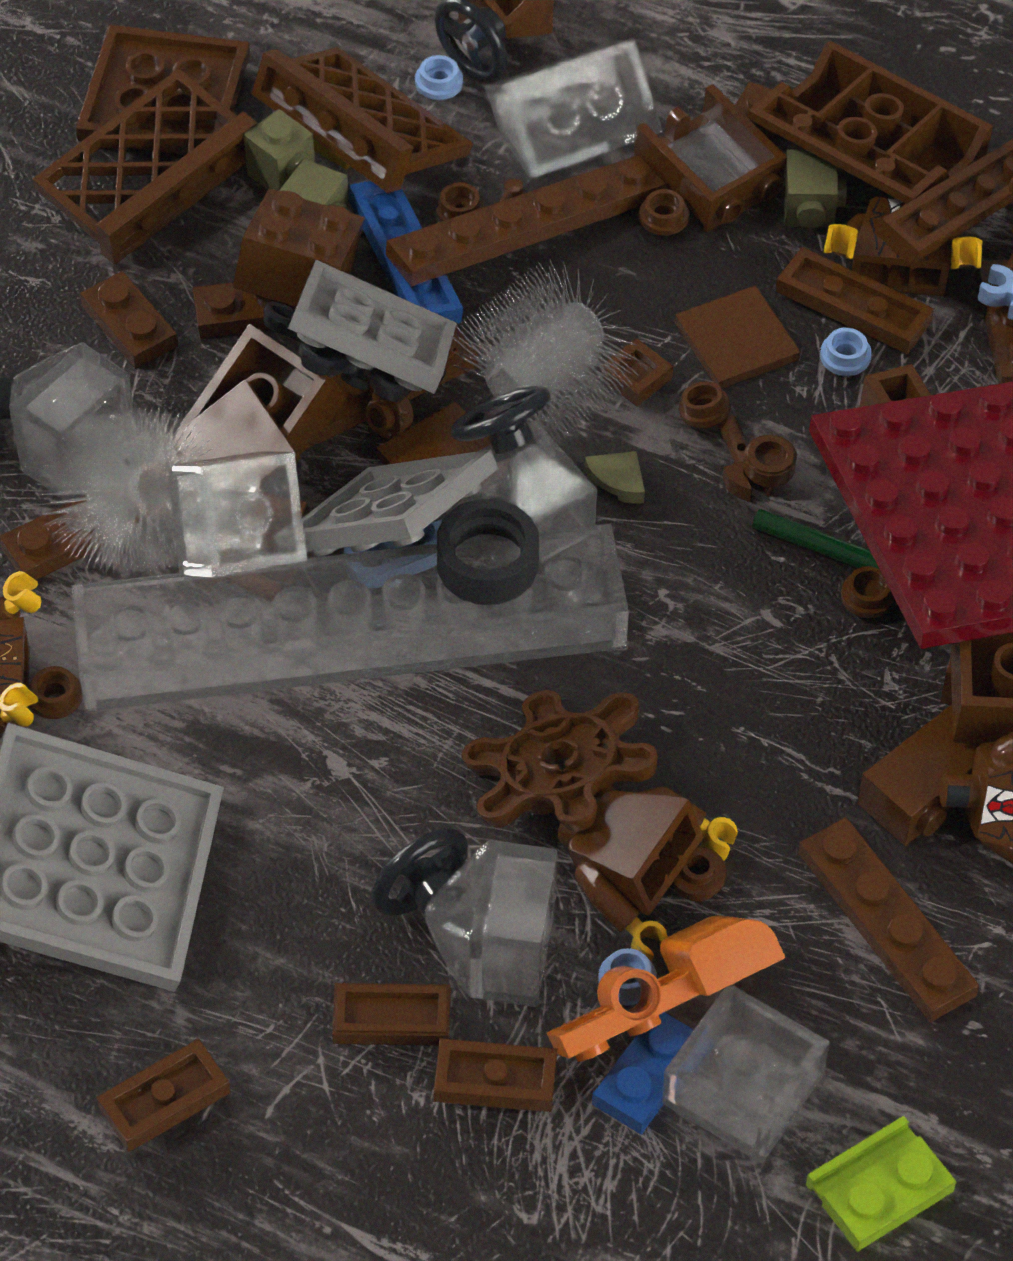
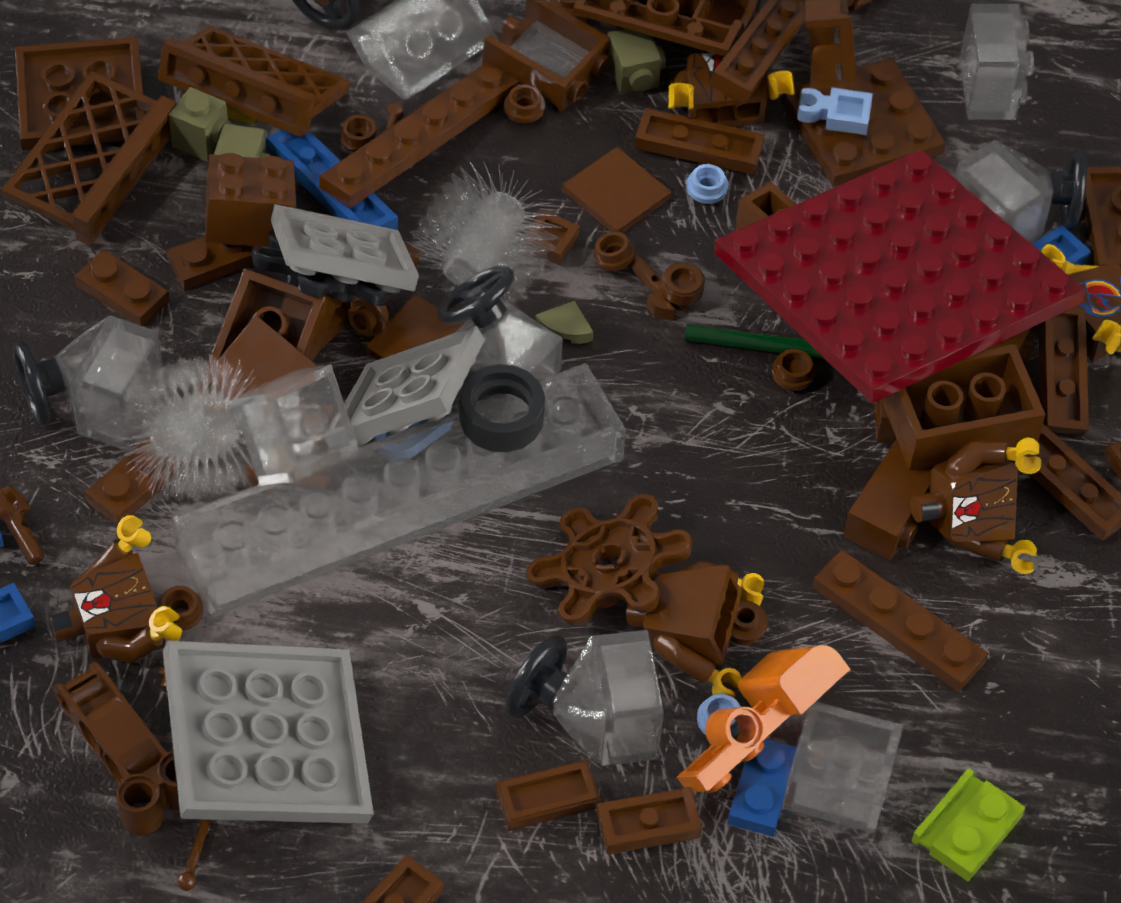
camera: 20 degrees left, 0 degrees up
light blue plate [415,55,463,100] -> none

